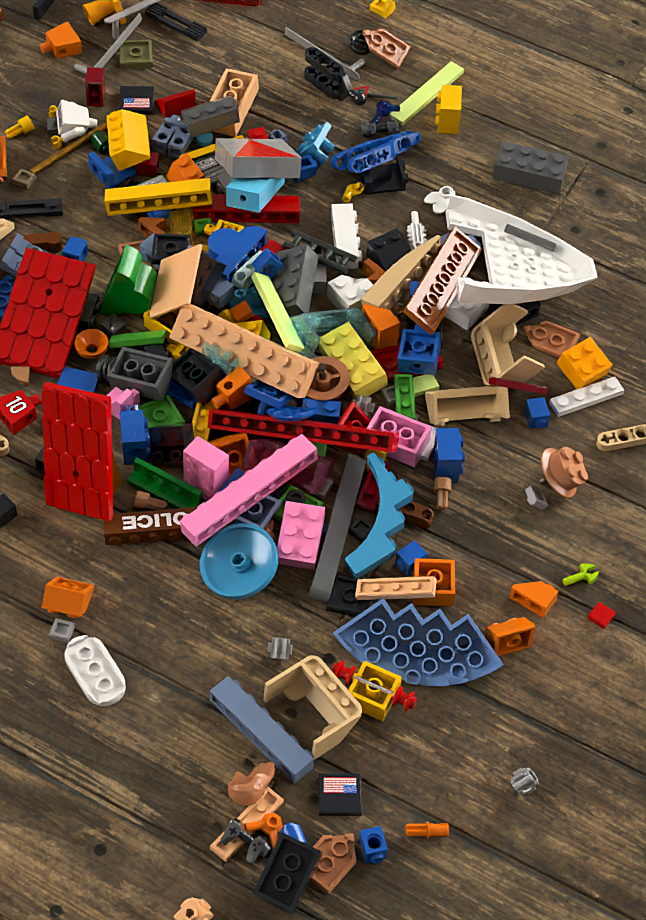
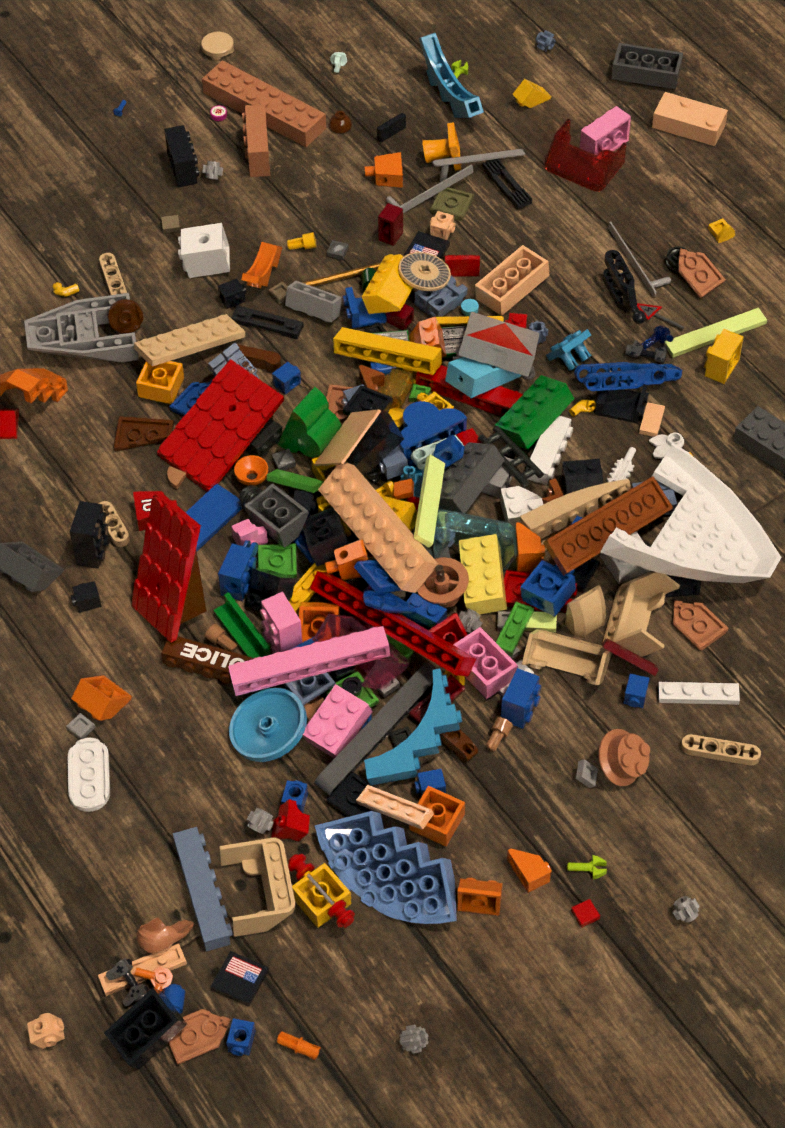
camera: 30 degrees right, 0 degrees up
white torso [49,100,97,149] -> none
dark grey slope [181,95,240,138] -> none
clear light blue plate [201,341,238,376] -> none
blue brick [294,154,318,183] -> none
dark grey piece [504,224,556,252] -> none
light orange brick [557,337,612,389] -> none
none -> red brick [272,799,310,841]
none -> blue brick [281,780,308,813]
none -> light grey brick [285,281,342,322]
none -> piece [398,252,451,291]
none -> light nougat brick [430,211,456,240]
none -> green brick [495,375,574,449]
none -> tan slope [565,585,606,638]
none -> light nougat tile [639,402,665,437]

